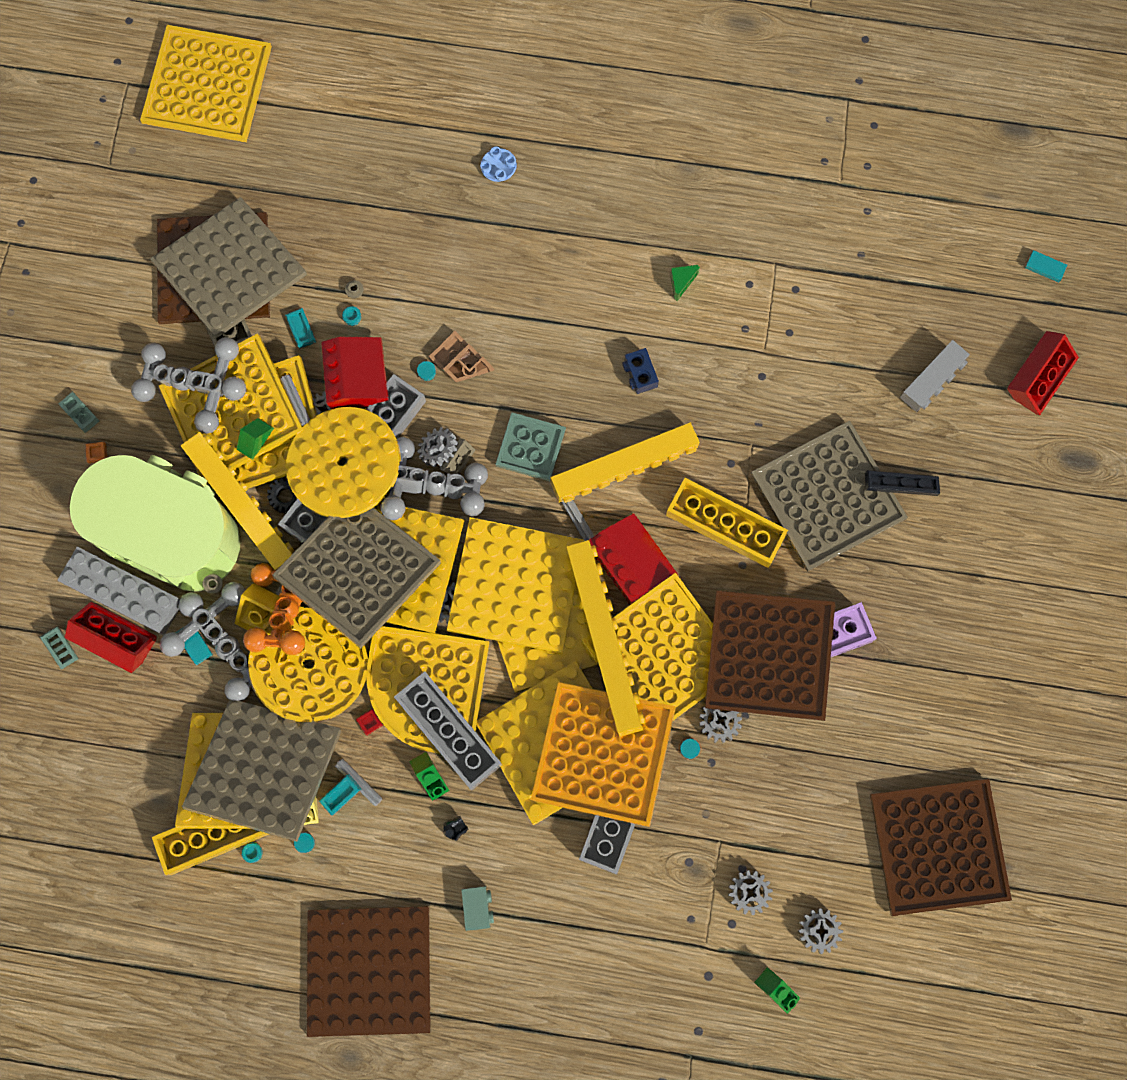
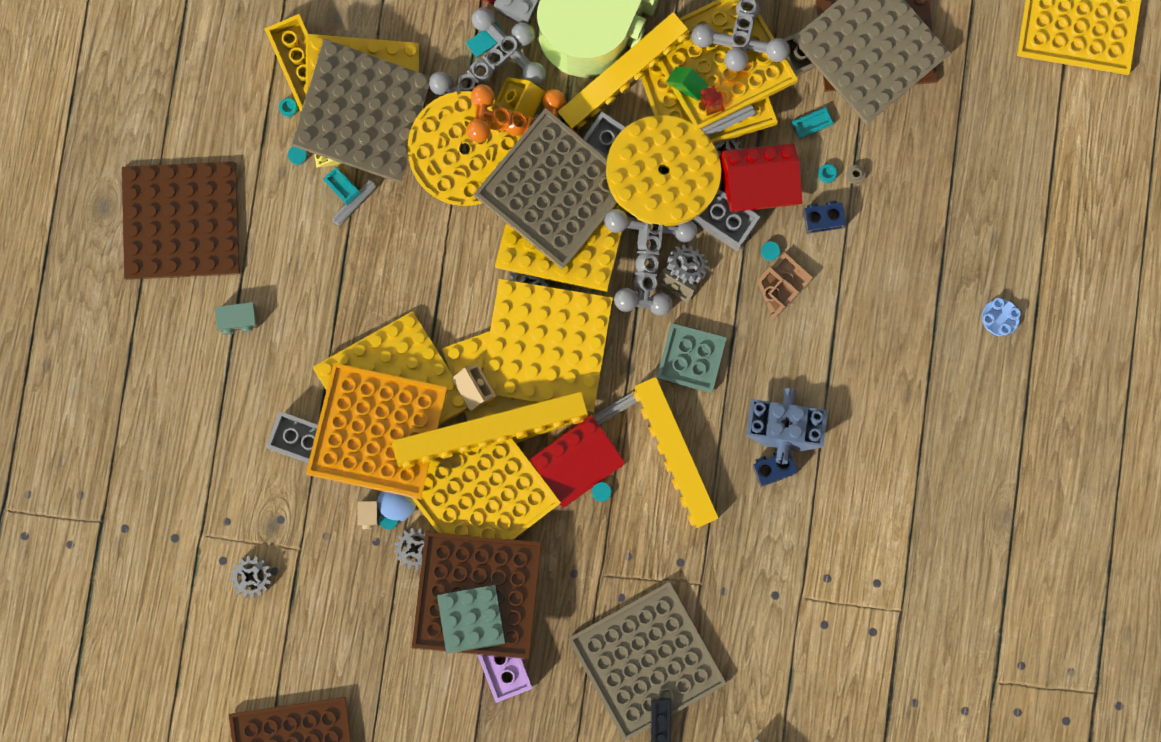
camera: 90 degrees right, 5 degrees up
dark tan plate [203,574,223,594] -> none
black tyre [267,477,298,514] -> none
red tile [356,708,383,736] -> none
yellow plate [366,626,490,754] -> none
light grey brick [394,671,502,791] -> none
green slope [409,752,450,801] -> none
black arm [443,816,469,841] -> none
yellow brick [666,478,788,568] -> none
green slope [670,265,700,301] -> none
green slope [754,967,801,1014] -> none
light grey gear [798,908,843,954] -> none
none -> tan brick [357,501,379,530]
none -> light blue dish [378,491,416,521]
none -> sand green plate [437,585,505,654]
none -> tan brick [452,363,496,411]
none -> teal tile [592,482,611,502]
none -> clear red brick [700,86,725,116]
none -> sand blue slope [746,388,828,464]
none -> dark blue brick [803,201,846,234]

